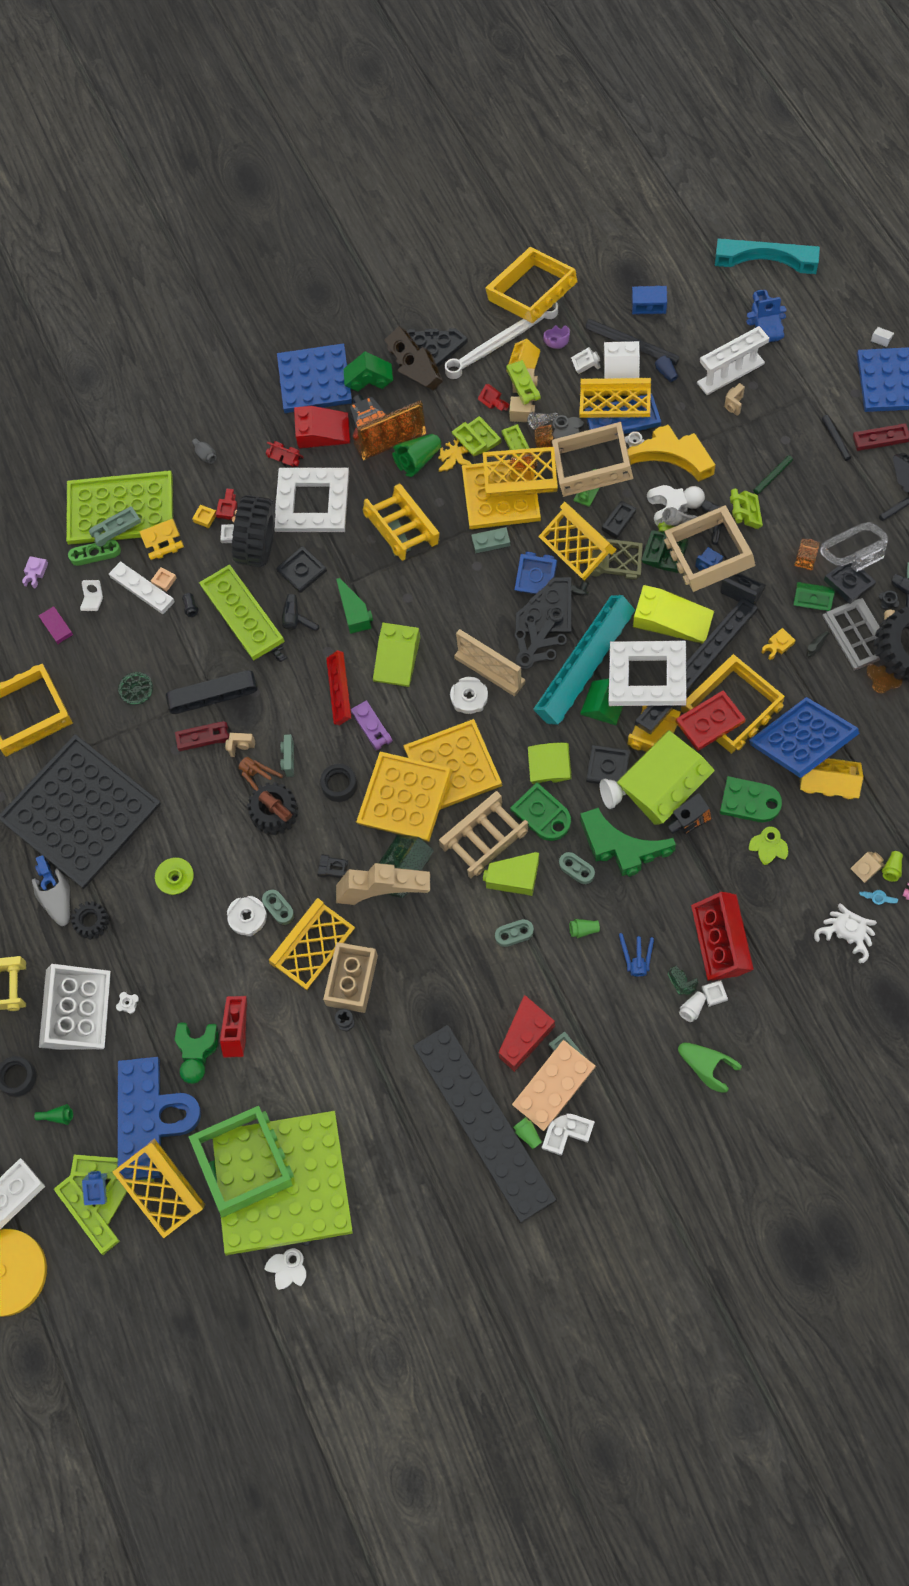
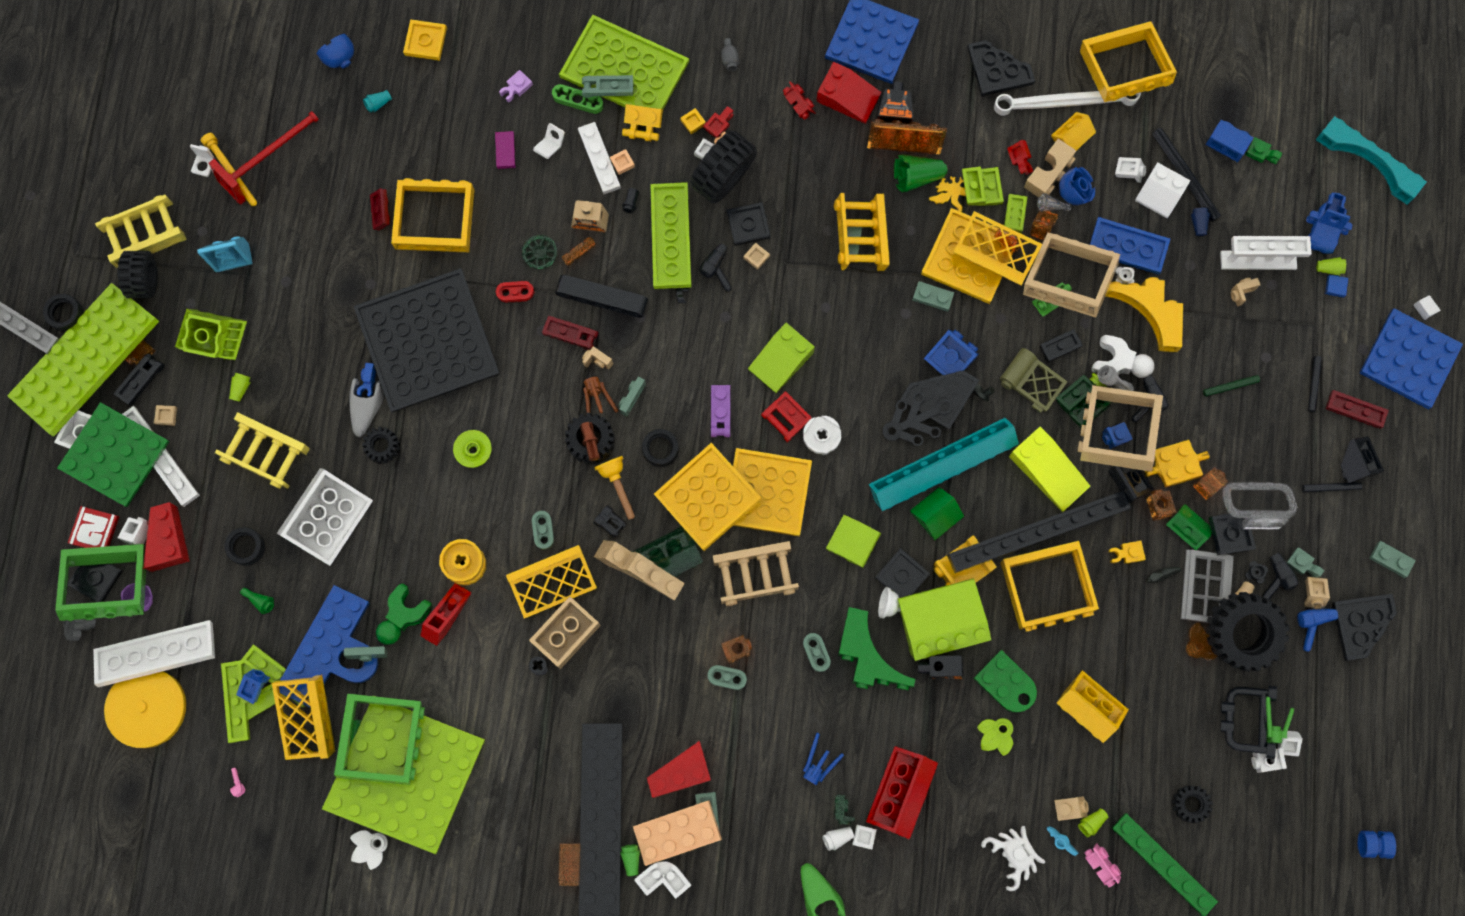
camera: 25 degrees right, 10 degrees up
white plate [116,992,139,1014] -> none
white plate [227,896,267,936] -> none
white plate [274,468,349,532] -> none
red plate [326,650,351,726] -> none
green slope [336,578,373,634] -> none
green brick [343,351,393,392] -> none
dark brown brick [384,326,443,390] -> none
tan fence [454,629,525,696] -> none
lime slope [483,852,539,896] -> none
lime plate [506,360,541,405] -> none
green plate [510,783,571,841] -> none
yellow fence [538,501,617,581] -> none
medium lavender hair [543,325,570,349] -> none
dark grey plate [553,415,584,439] -> none
bright green cone [569,919,600,938] -> none
yellow fence [579,378,651,418] -> none
white plate [609,641,686,706] -> none
red plate [675,690,746,751] -> none
lime plate [730,489,763,529] -> none
blue plate [749,697,860,778] -> none
none -> bright pink hand [230,768,246,798]
none -> sand green plate [344,646,387,662]
none -> yellow wheel [439,539,486,585]
none -> red plate [496,281,534,303]
none -> clear orange plate [559,844,580,886]
none -> clear orange axle [562,237,596,265]
none -> tan torso [571,200,609,232]
none -> piece [594,456,635,520]
none -> clear orange brick [721,635,753,664]
none -> tan plate [744,243,770,270]
none -> red plate [761,391,812,443]
none -> blue cylinder [1059,167,1095,206]
none -> yellow plate [1144,440,1210,488]
none -> clear orange brick [1146,489,1177,521]
none -> green plate [1245,137,1282,164]
none -> lime cone [1316,257,1346,276]
none -> blue tile [1325,275,1348,298]

